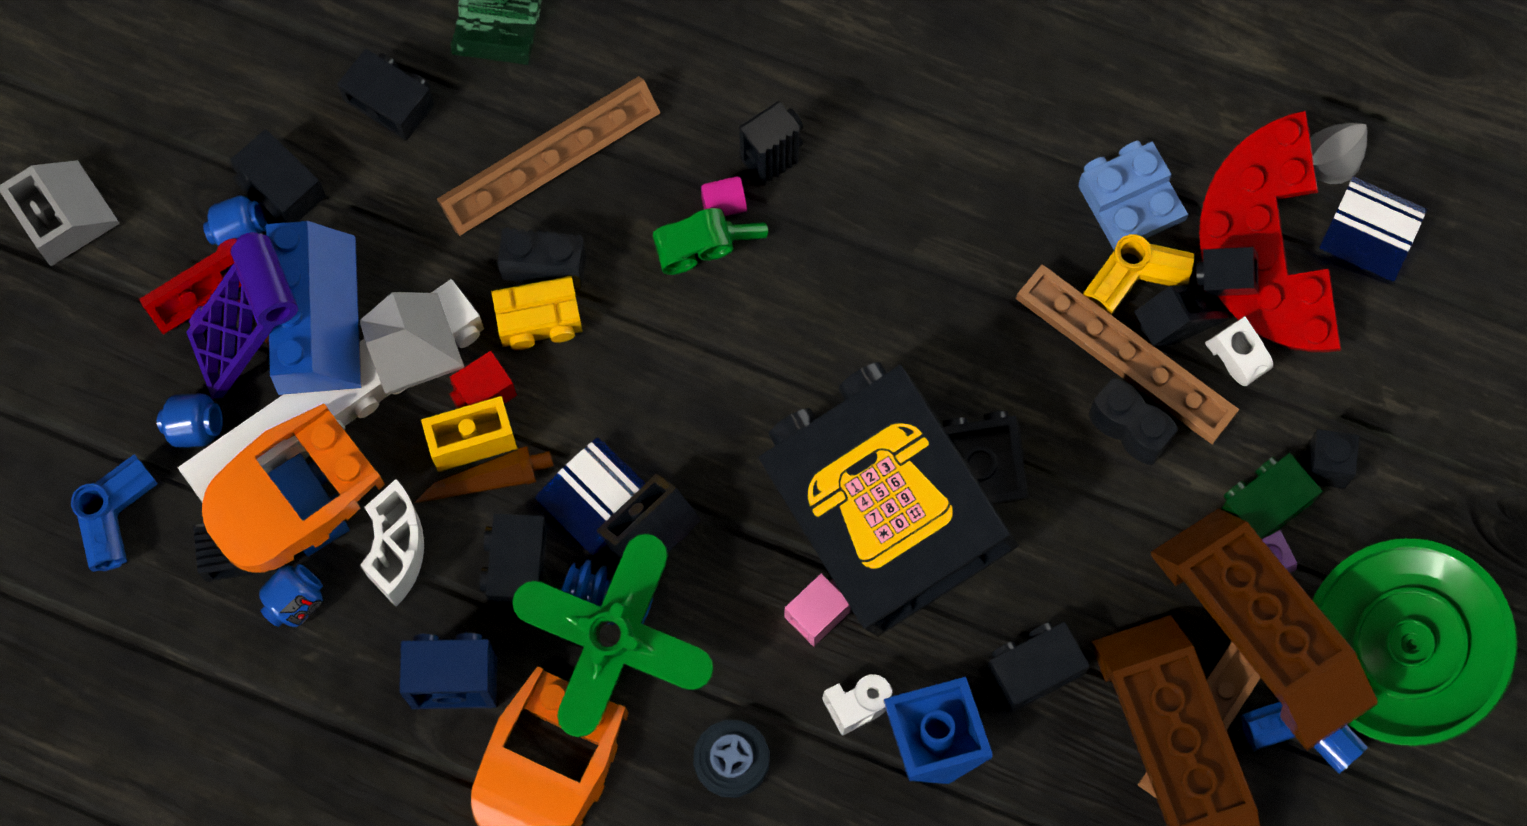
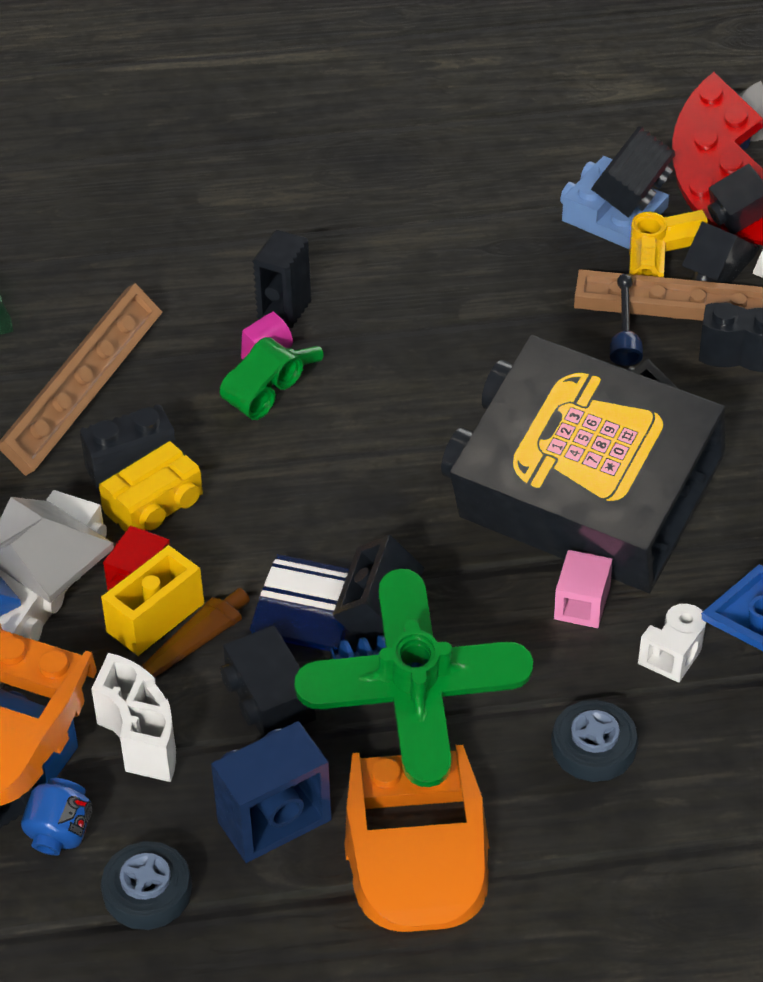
camera: 30 degrees left, 25 degrees down
none -> black wheel [101,841,192,930]
none -> black brick [591,126,675,217]
none -> dark blue hinge [610,274,643,366]

